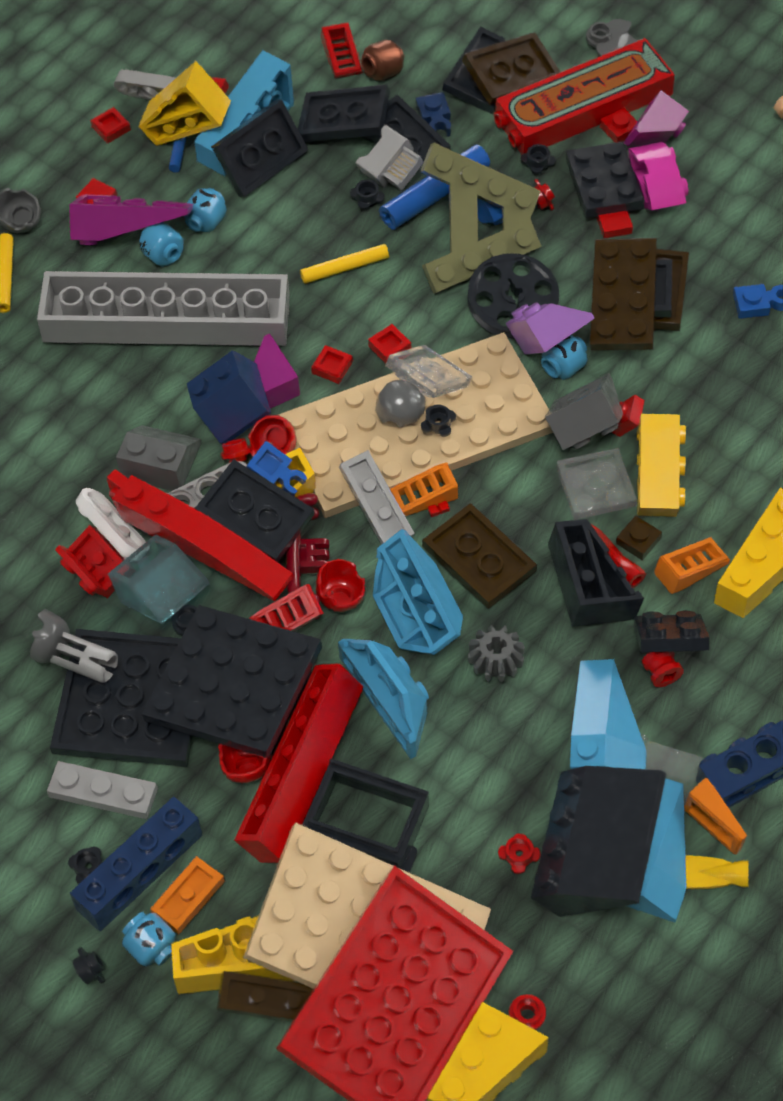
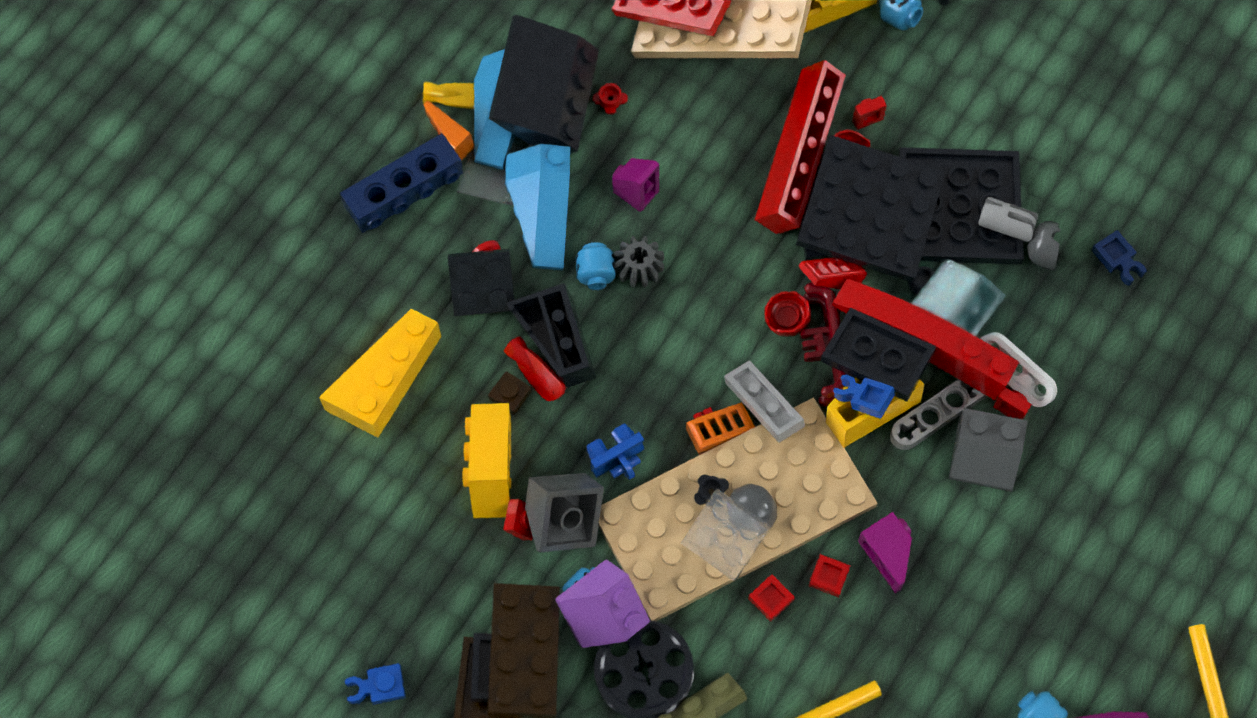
camera: 175 degrees right, 10 degrees up
light grey brick [37,271,290,346] -> none
light grey plate [47,761,158,819] -> none
red bracket [55,525,134,598] -> none
black plate [68,846,103,885] -> none
dark blue brick [70,796,202,932] -> none
orange plate [150,856,225,935] -> none
dark blue slope [187,350,271,444] -> none
red plate [220,438,251,463] -> none
red hair [248,415,297,456] -> none
black piece [302,758,429,873] -> none
dark azure wedge [338,639,429,759] -> none
dark azure wedge [373,529,463,655] -> none
dark brown plate [422,503,537,609] -> none
clear plate [556,448,637,520] -> none
orange slope [654,537,730,594] -> none
none -> dark azure head [576,242,616,290]
none -> blue hips [586,424,644,480]
none -> magenta slope [612,158,660,212]
none -> red plate [852,96,887,130]

